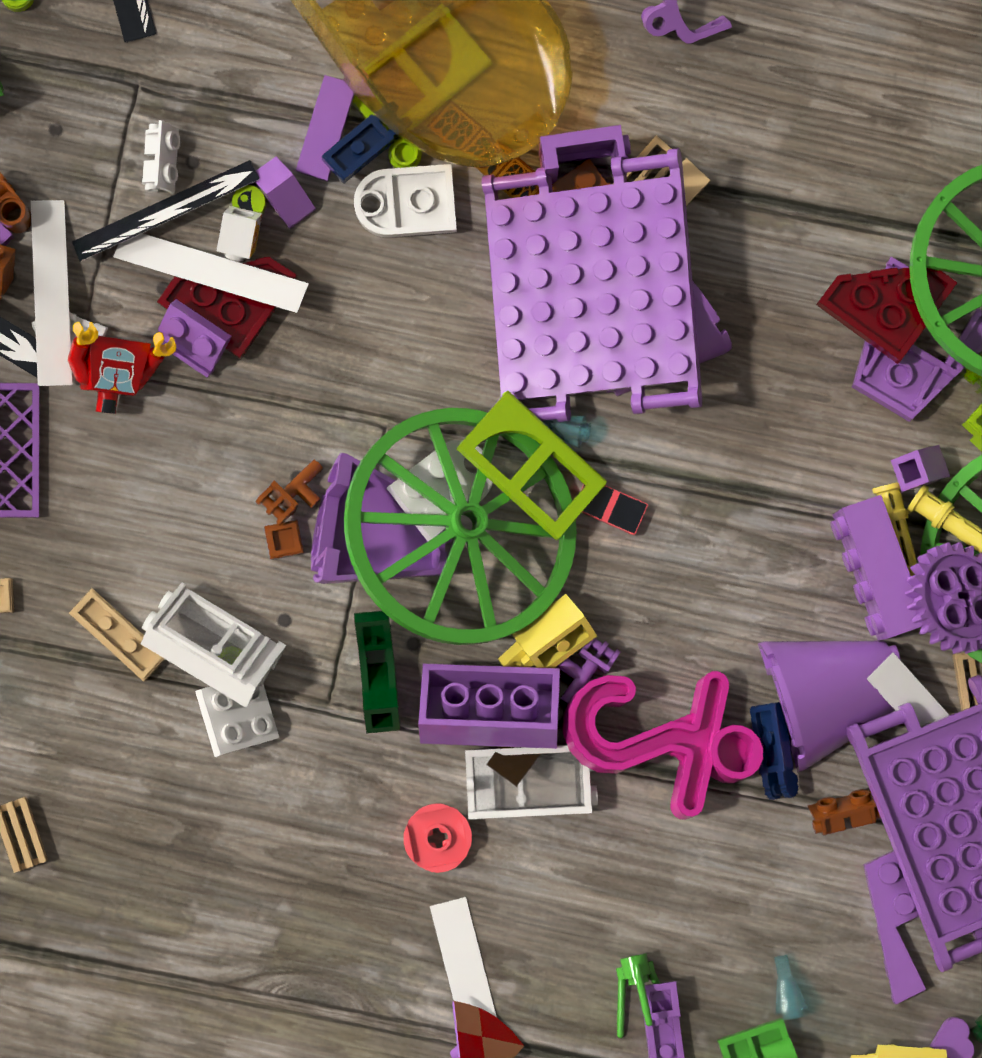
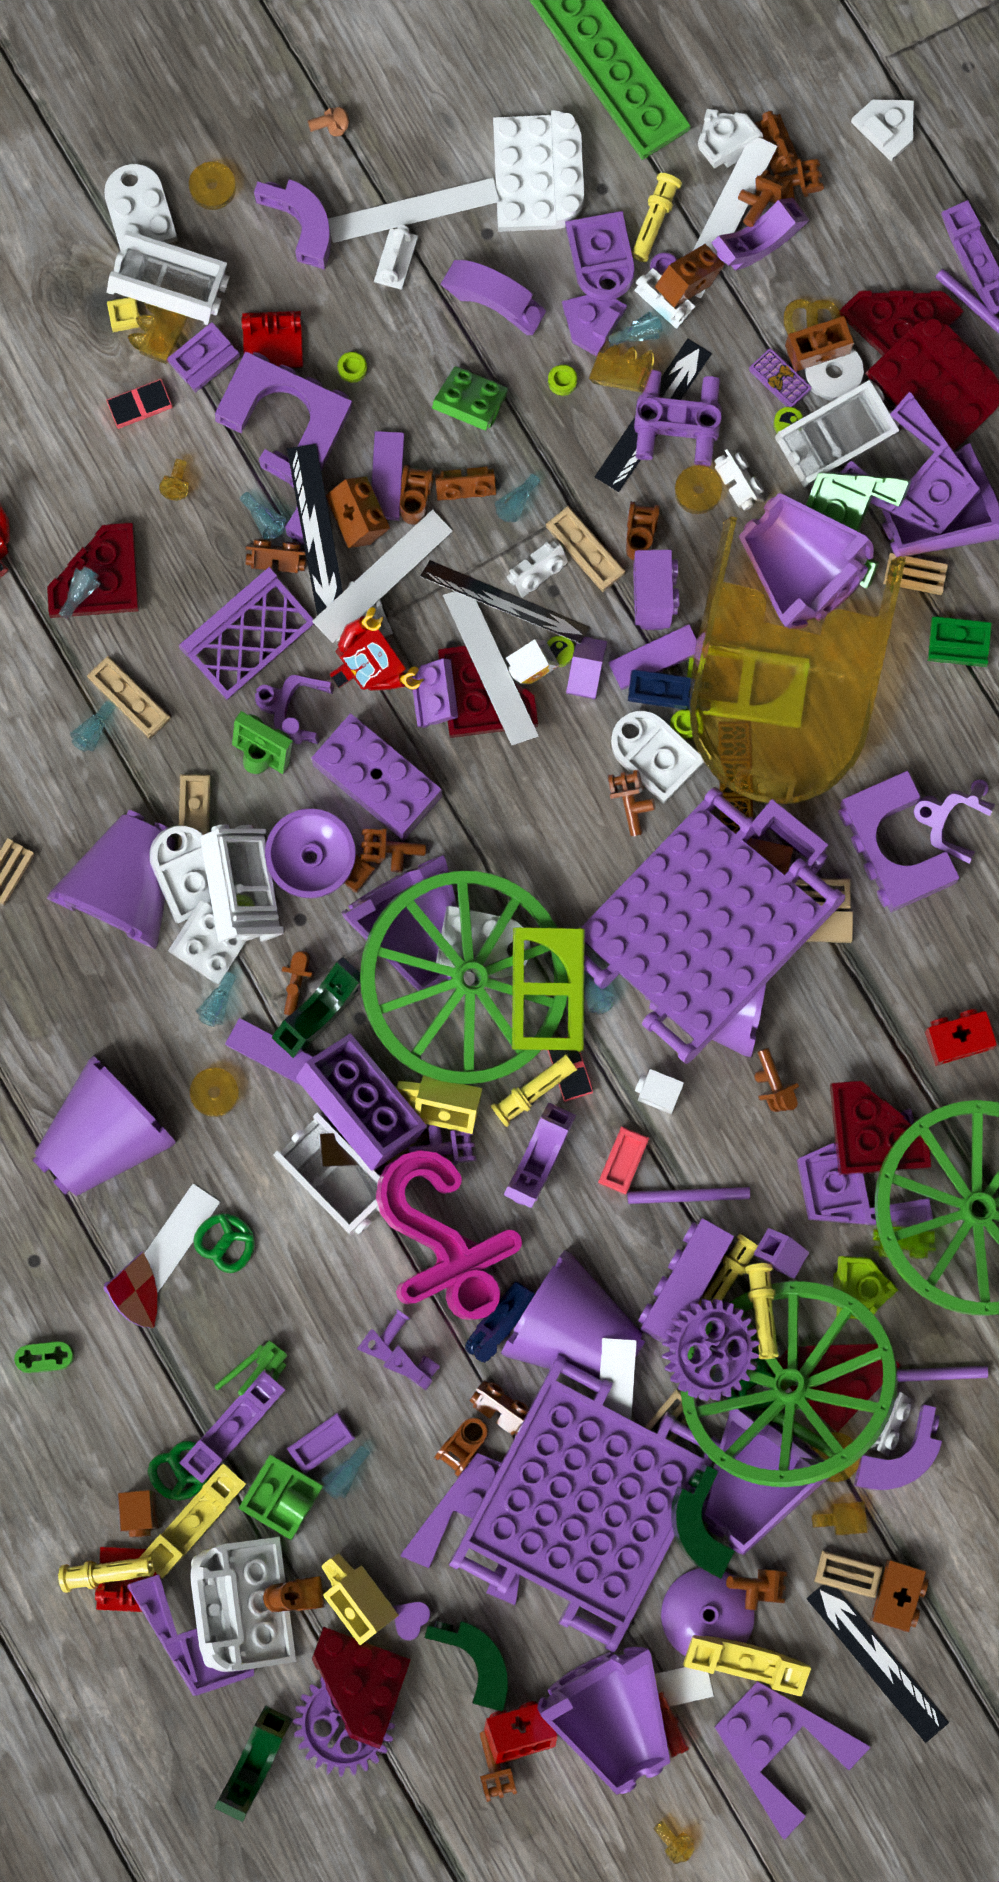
camera: 55 degrees right, 5 degrees down
coral plate [404,803,472,873] -> none
none -> medium lavender cone [33,1055,176,1196]
none -> medium lavender cone [47,810,175,949]
none -> white plate [149,825,212,923]
none -> clear yellow piece [190,1068,239,1117]
none -> green piece [193,1213,255,1273]
none -> clear light blue cone [196,972,237,1027]
none -> medium lavender tile [225,1018,313,1086]
none -> bright green plate [232,711,293,774]
none -> medium lavender piece [255,675,334,744]
none -> medium lavender dish [265,809,356,898]
none -> dark orange arm [282,951,315,1015]
none -> medium lavender tile [287,1413,355,1474]
none -> medium lavender brick [311,713,442,841]
none -> medium lavender piece [357,1309,440,1391]
none -> dark orange piece [434,1418,488,1477]
none -> dark orange hinge [435,466,496,501]
none -> light yellow pin [490,1054,577,1127]
none -> clear light blue cone [495,474,540,522]
none -> medium lavender arch [504,1103,576,1208]
none -> tan tile [546,506,625,592]
none -> coral tile [598,1126,649,1195]
none -> dark orange arm [608,769,656,836]
none -> dark orange piece [625,501,660,560]
none -> medium lavender bar [627,1187,750,1204]
none -> medium lavender brick [633,550,679,630]
none -> white brick [635,1069,684,1114]
none -> dark orange arm [754,1048,799,1112]
none -> medium lavender arch [838,771,959,913]
none -> red brick [925,1008,997,1066]

